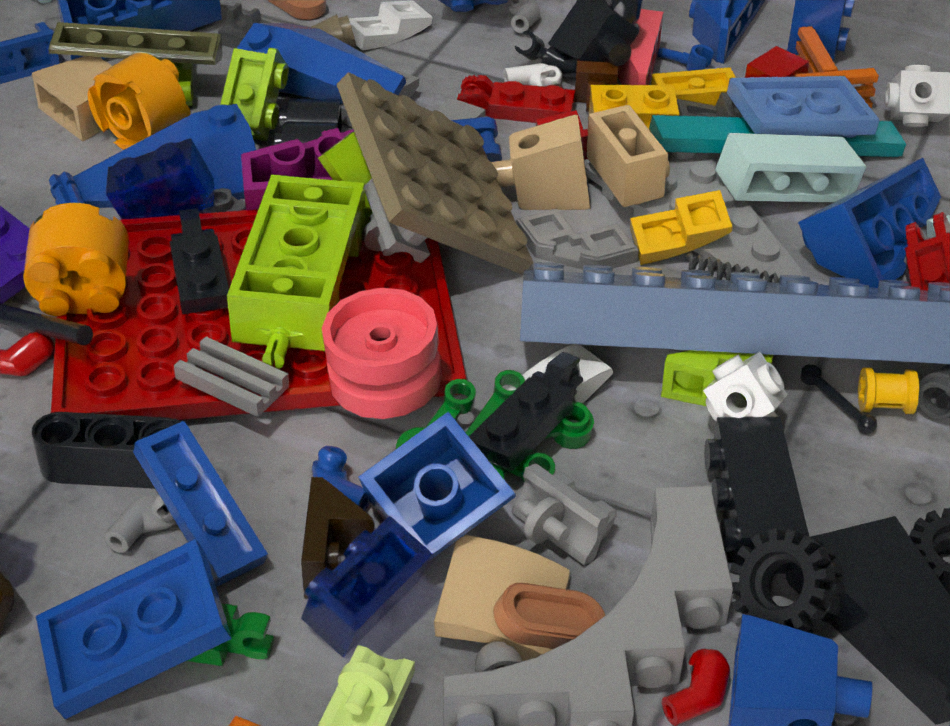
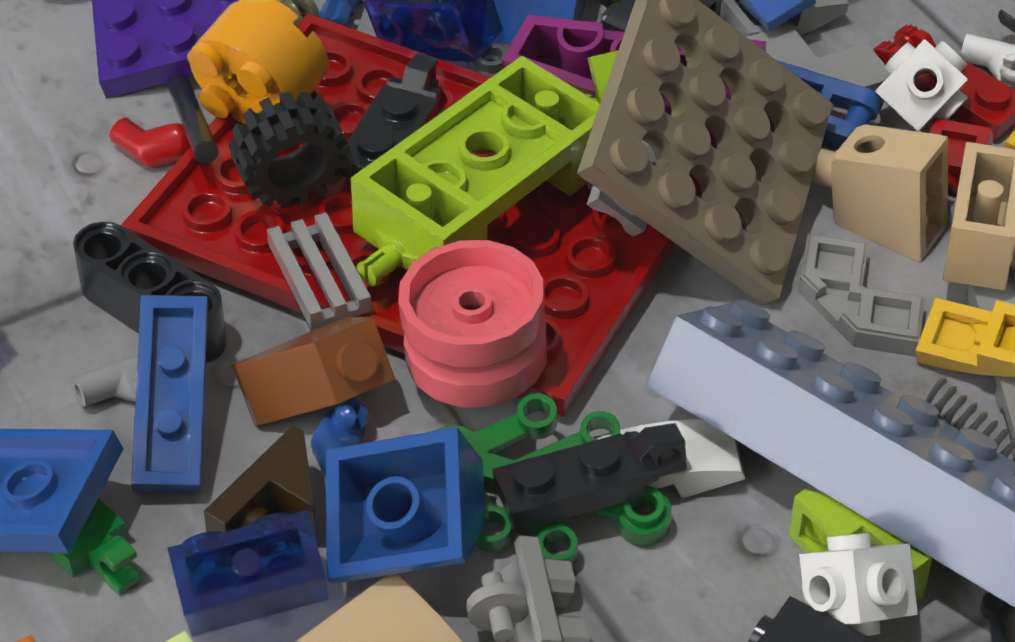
camera: 35 degrees right, 5 degrees up
none -> black tyre [229,92,351,208]
none -> dark orange slope [231,316,395,426]
none -> white brick [875,39,968,132]

